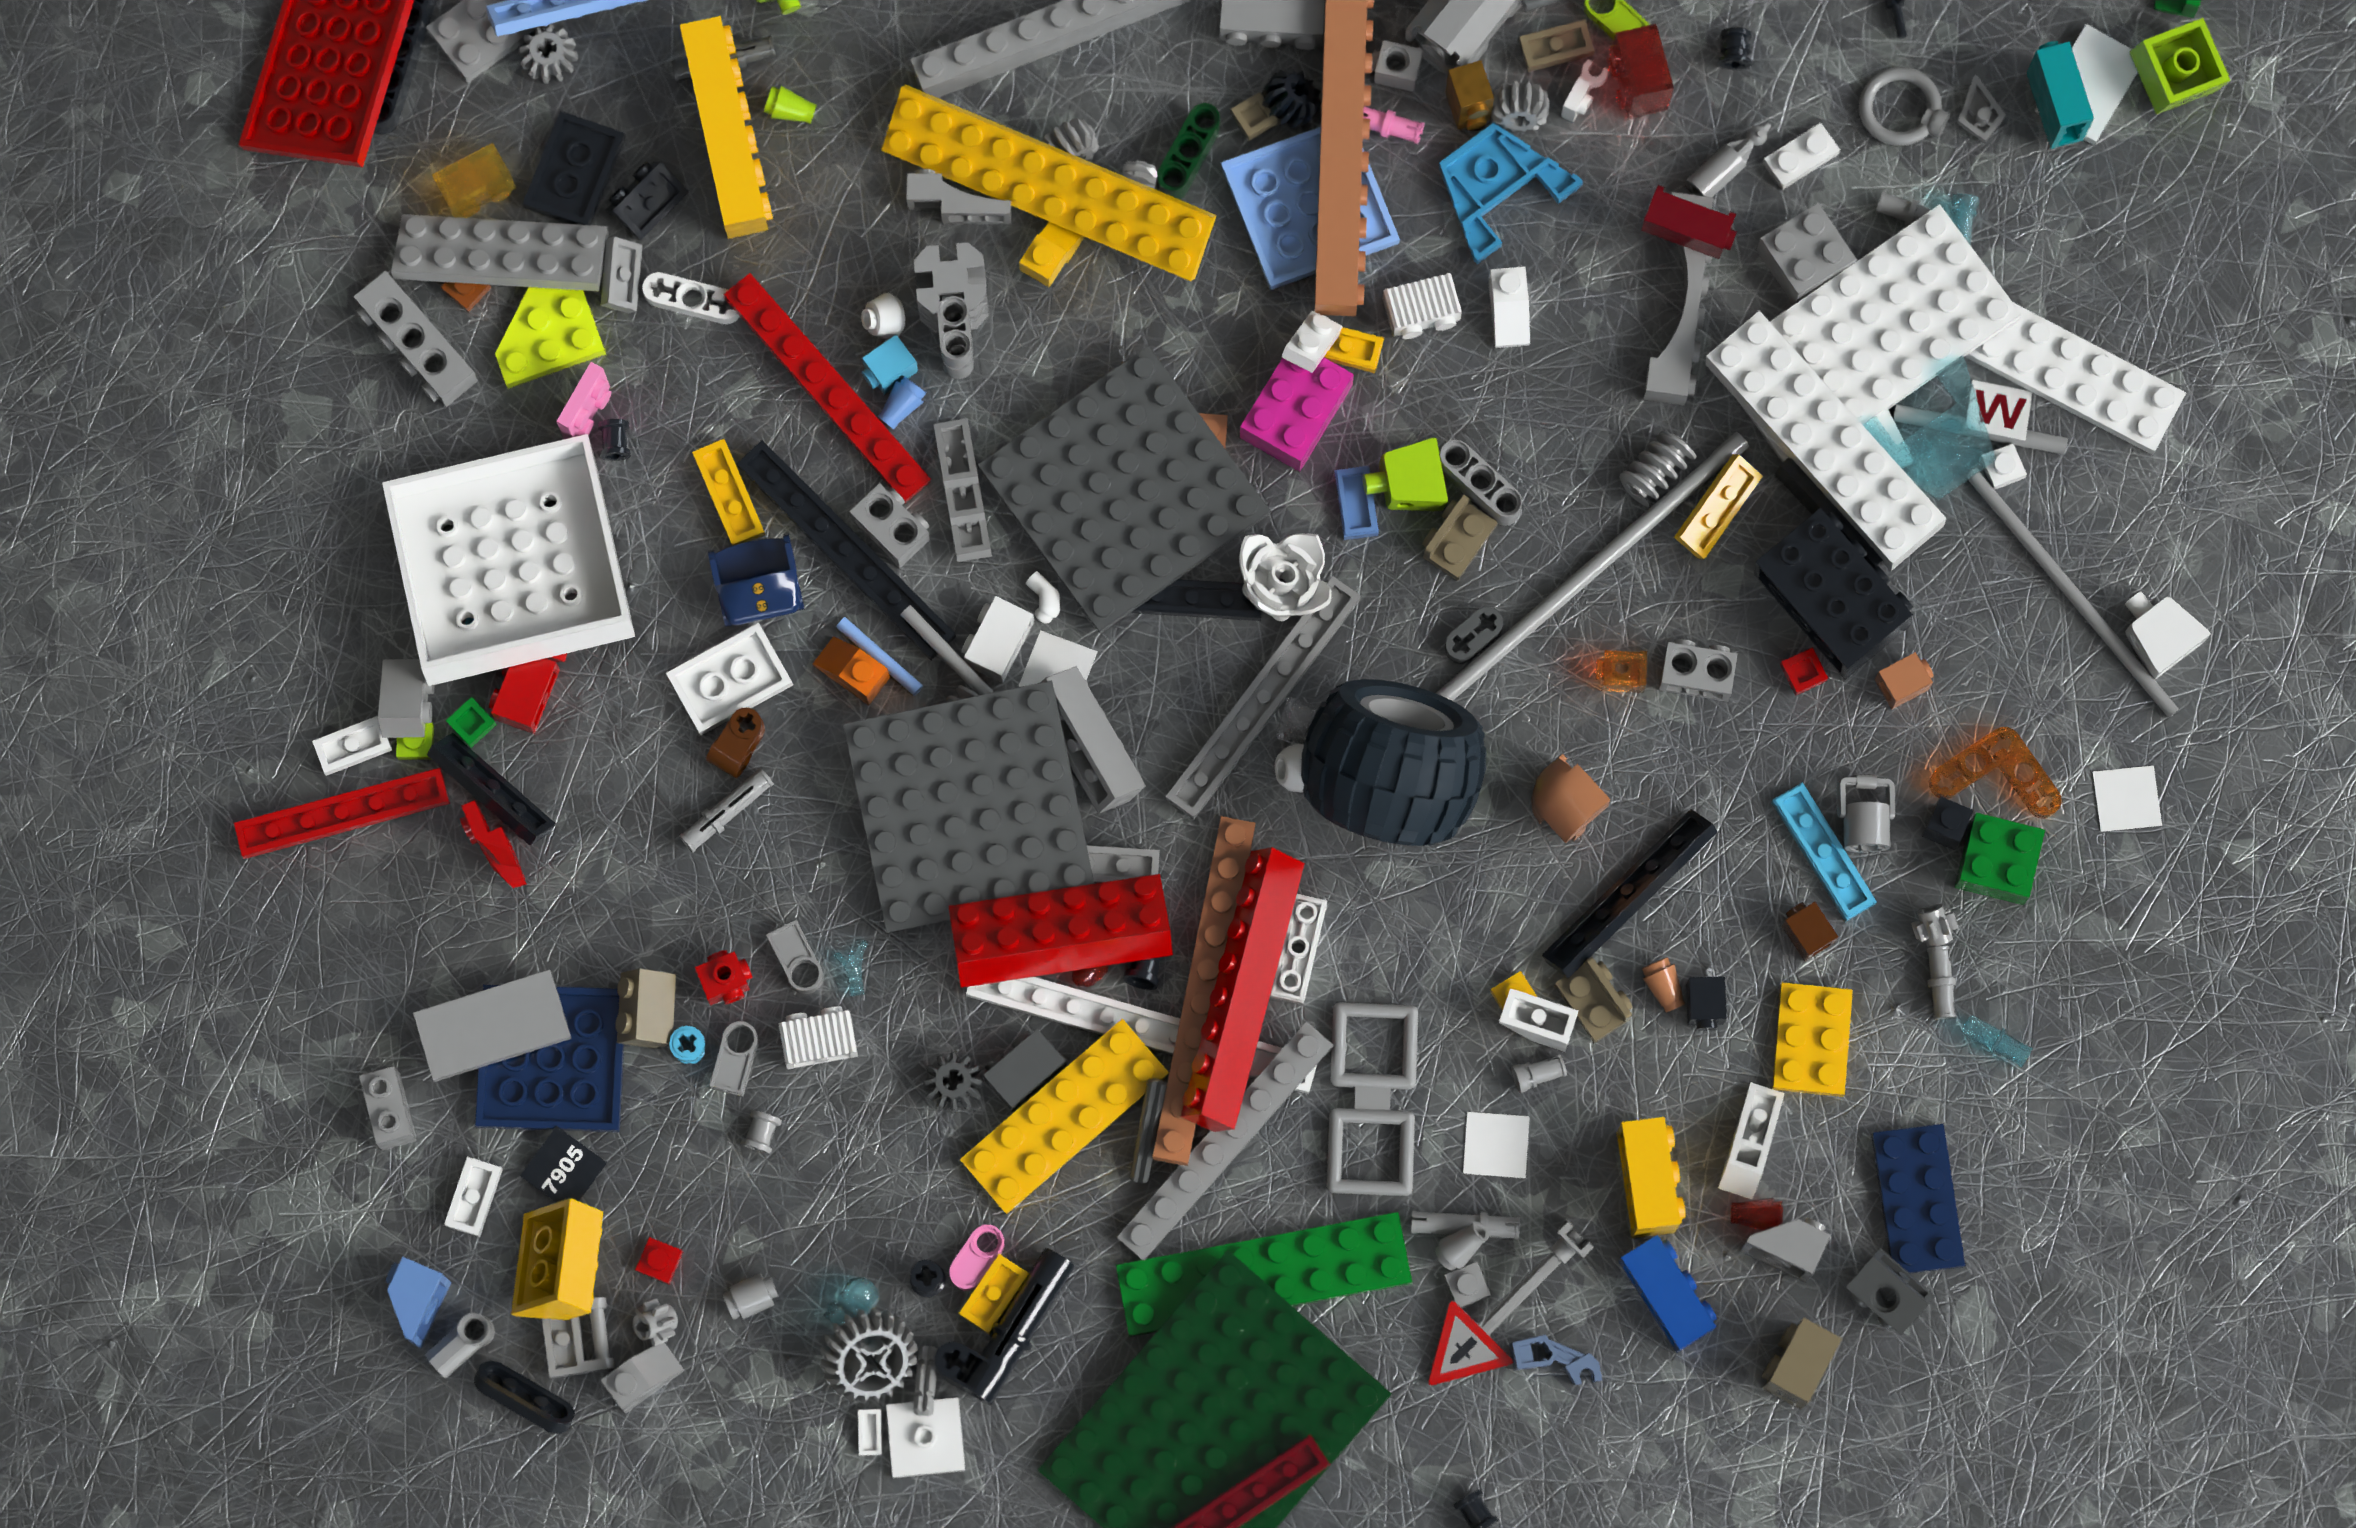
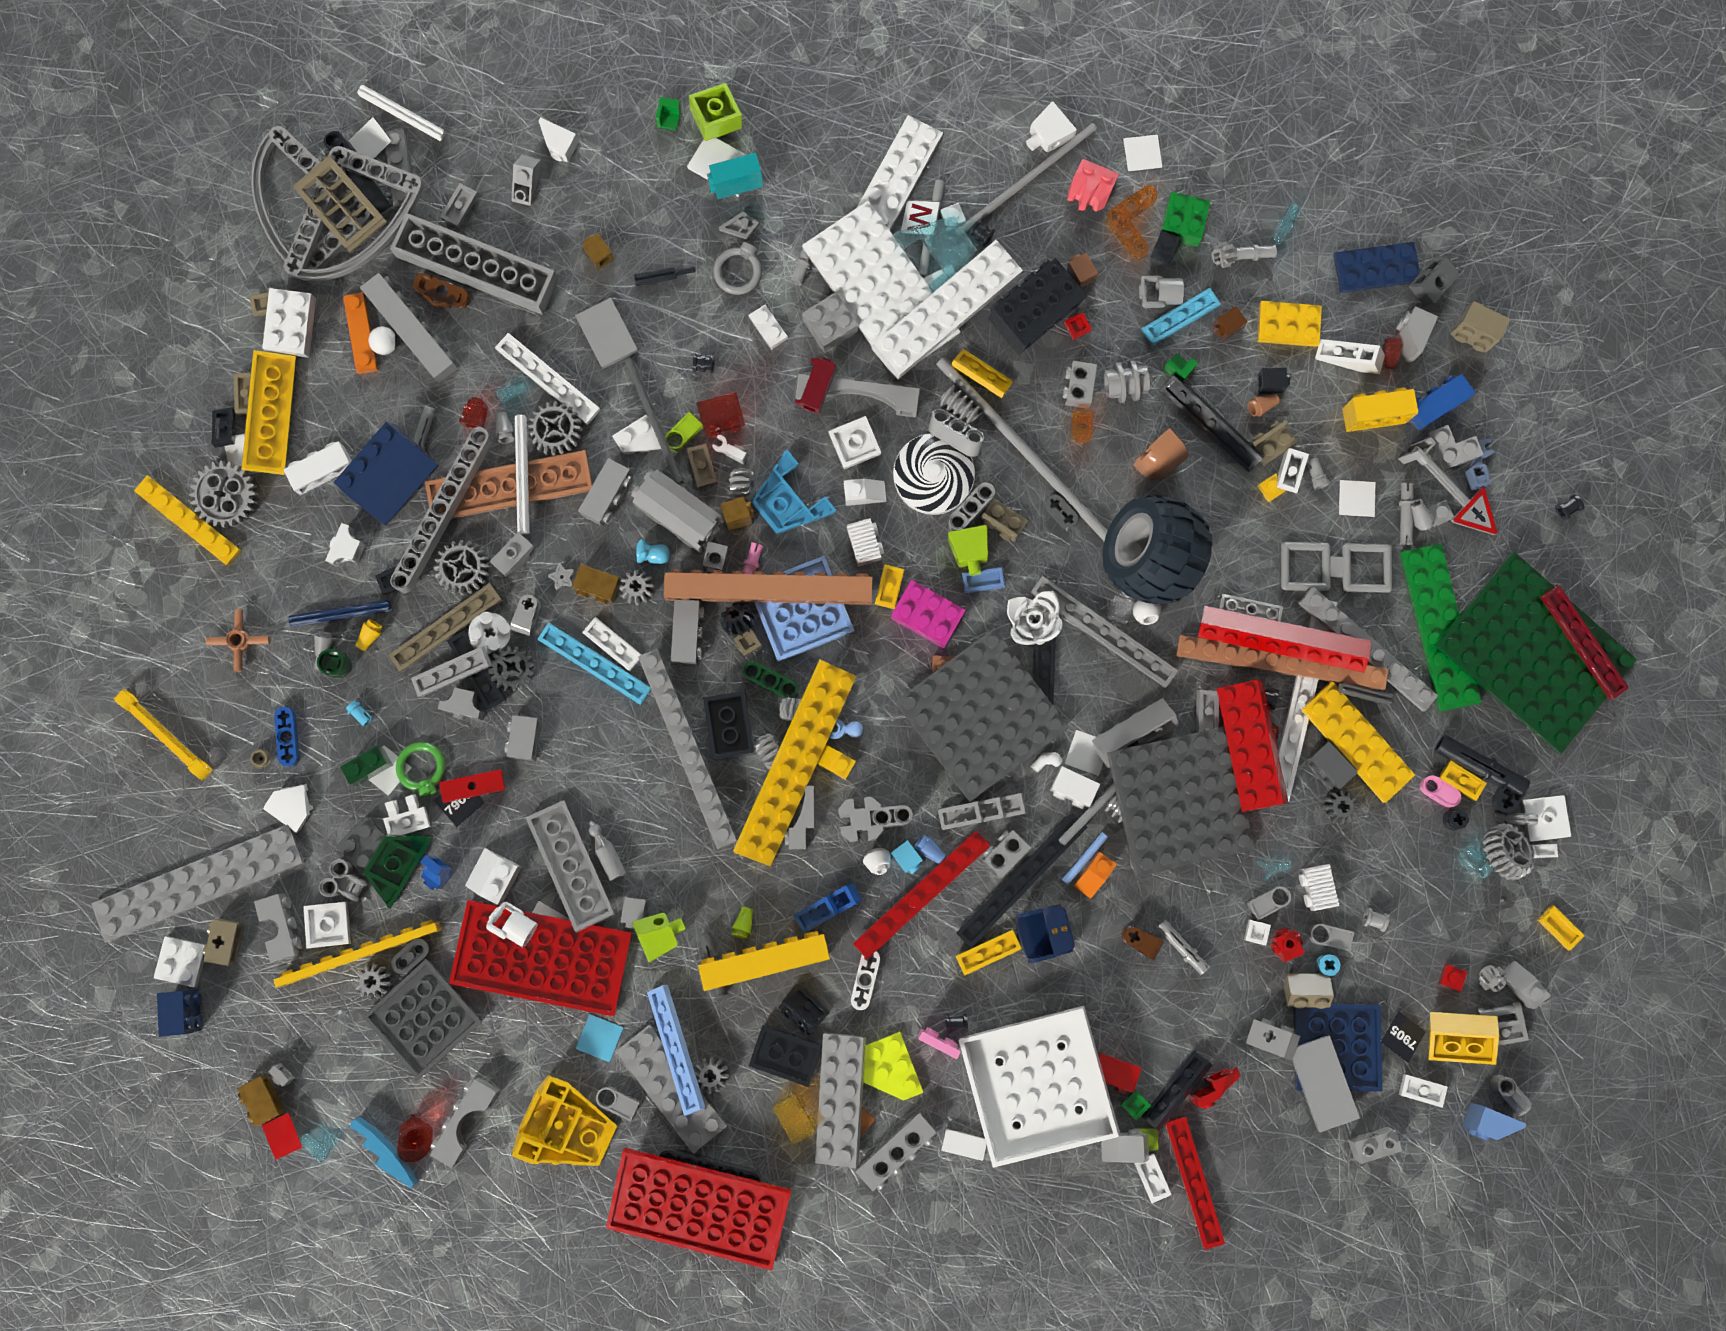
camera: 90 degrees left, 5 degrees up
black plate [474,1361,575,1434] -> none
light grey plate [600,237,642,313] -> none
white plate [666,622,793,736] -> none
light grey brick [722,1272,779,1319] -> none
white plate [1282,311,1342,373] -> none
light grey wheel [1684,122,1771,197] -> none
black tile [1775,457,1883,568] -> none
clear light blue pin [1951,194,1980,246] -> none
none -> black brick [703,691,755,761]
none -> blue slope [793,882,862,934]
none -> white plate [828,416,881,470]
none -> light blue plate [829,719,863,739]
none -> dish [893,434,975,515]
none -> light grey beam [928,409,984,457]
none -> white tile [941,1129,987,1161]
none -> black bush [968,220,995,247]
none -> coral plate [1067,159,1119,212]
none -> light grey piece [1104,360,1150,403]
none -> green panel [1163,353,1198,381]
none -> white plate [1244,920,1271,946]
none -> light grey brick [1246,1018,1300,1060]
none -> light grey plate [1429,425,1484,471]
none -> yellow tile [1537,905,1585,950]

